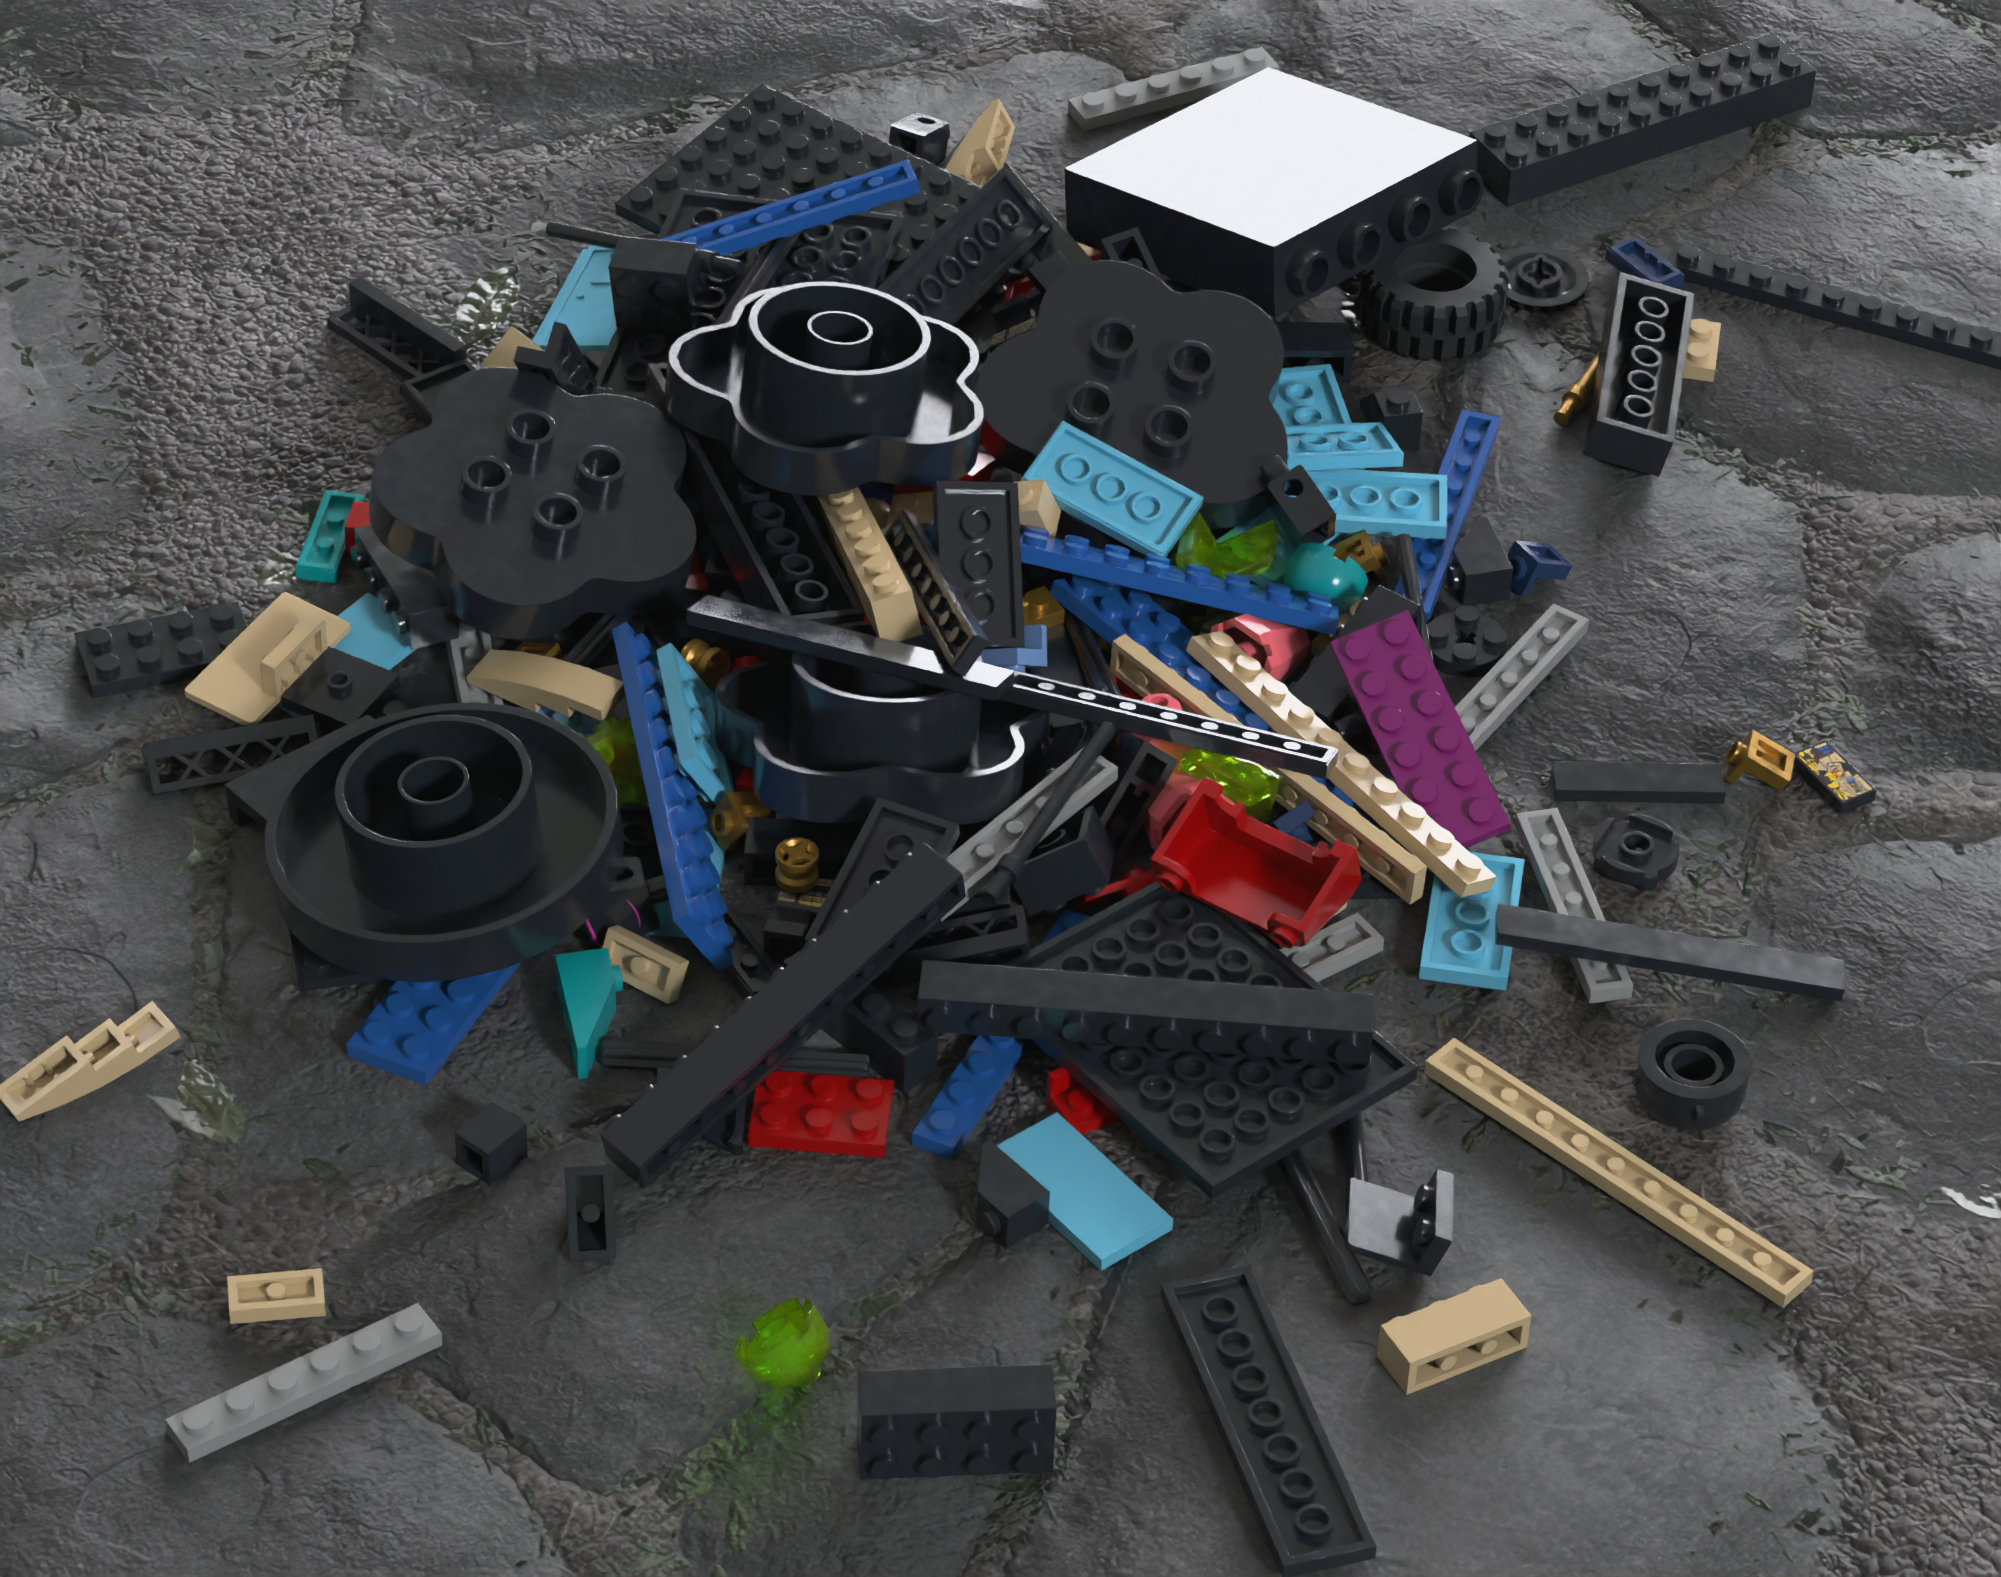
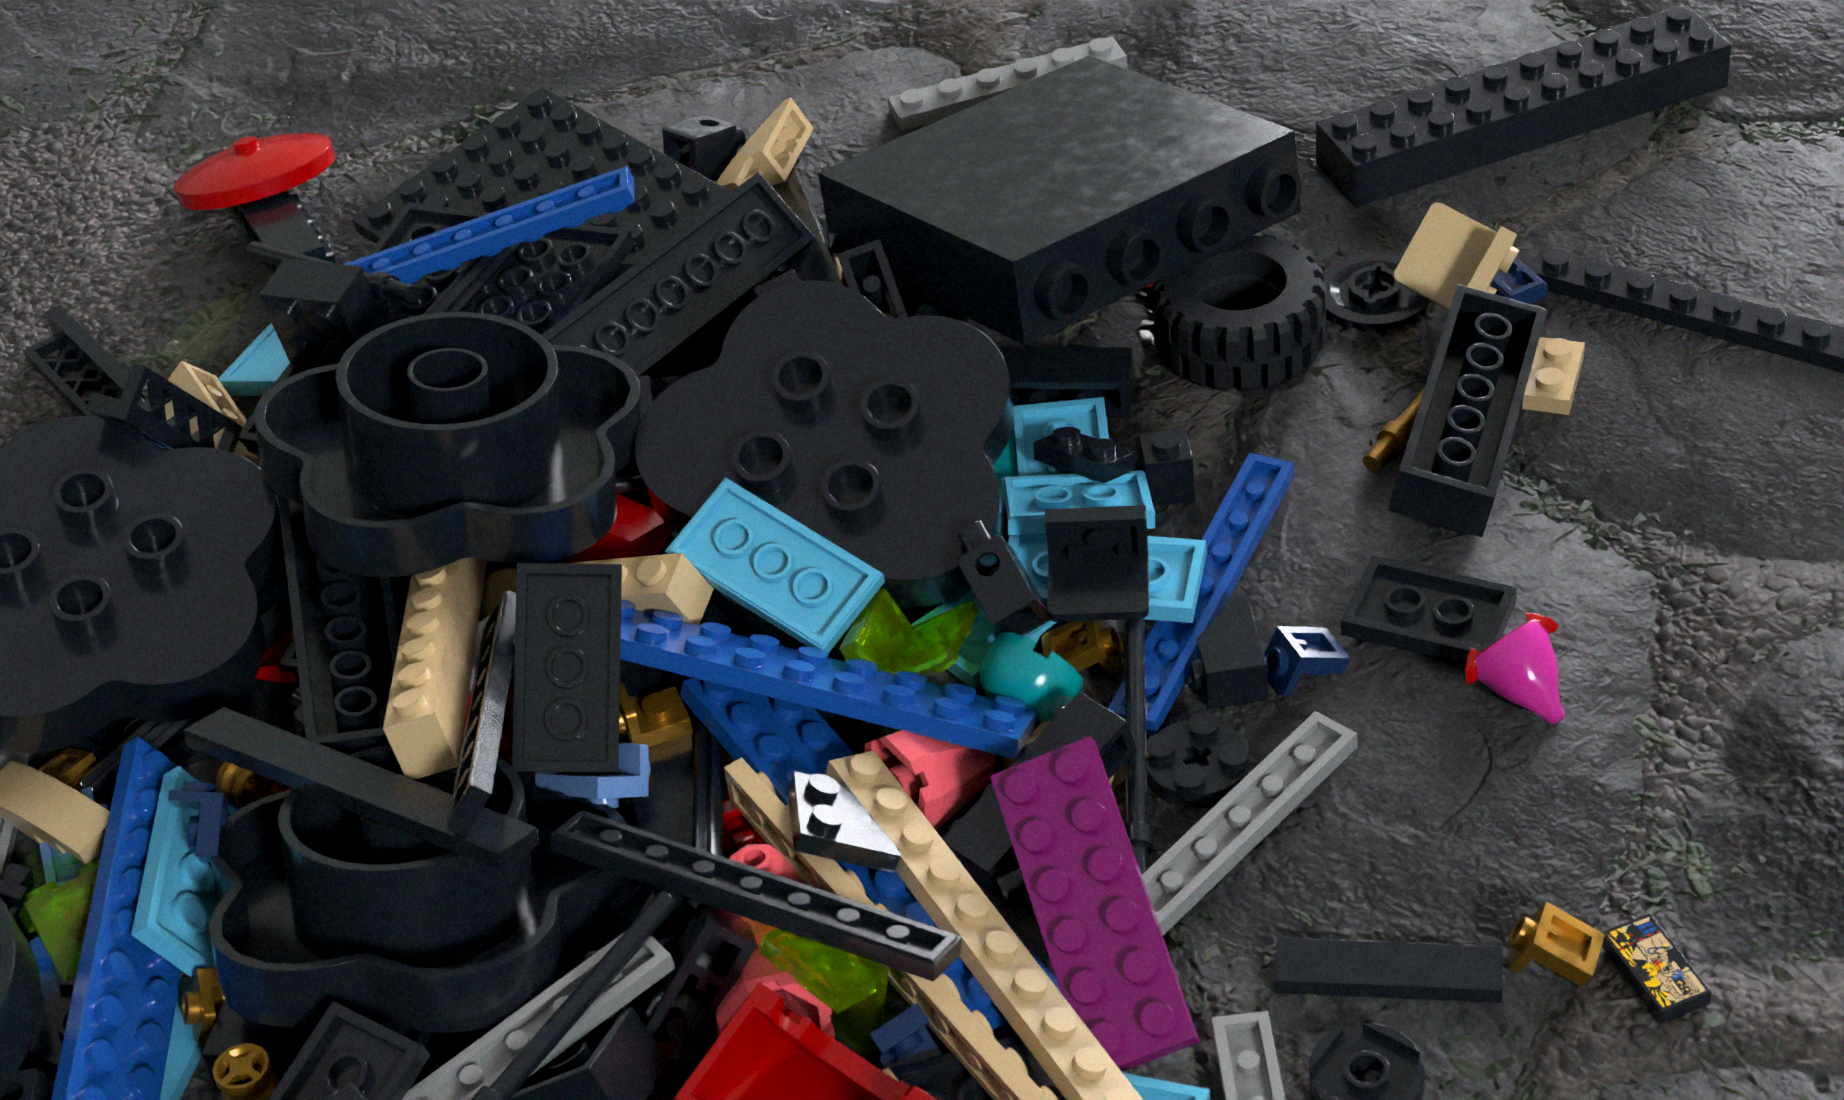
camera: 15 degrees right, 0 degrees up
none -> dark blue bracket [168,782,229,863]
none -> red dish [173,133,336,210]
none -> black brick [238,190,336,275]
none -> wing [787,771,901,873]
none -> black plate [1033,427,1136,483]
none -> black bracket [1045,505,1149,622]
none -> black plate [1341,555,1517,664]
none -> tan bracket [1394,202,1519,310]
none -> dark pink hat [1465,613,1565,724]

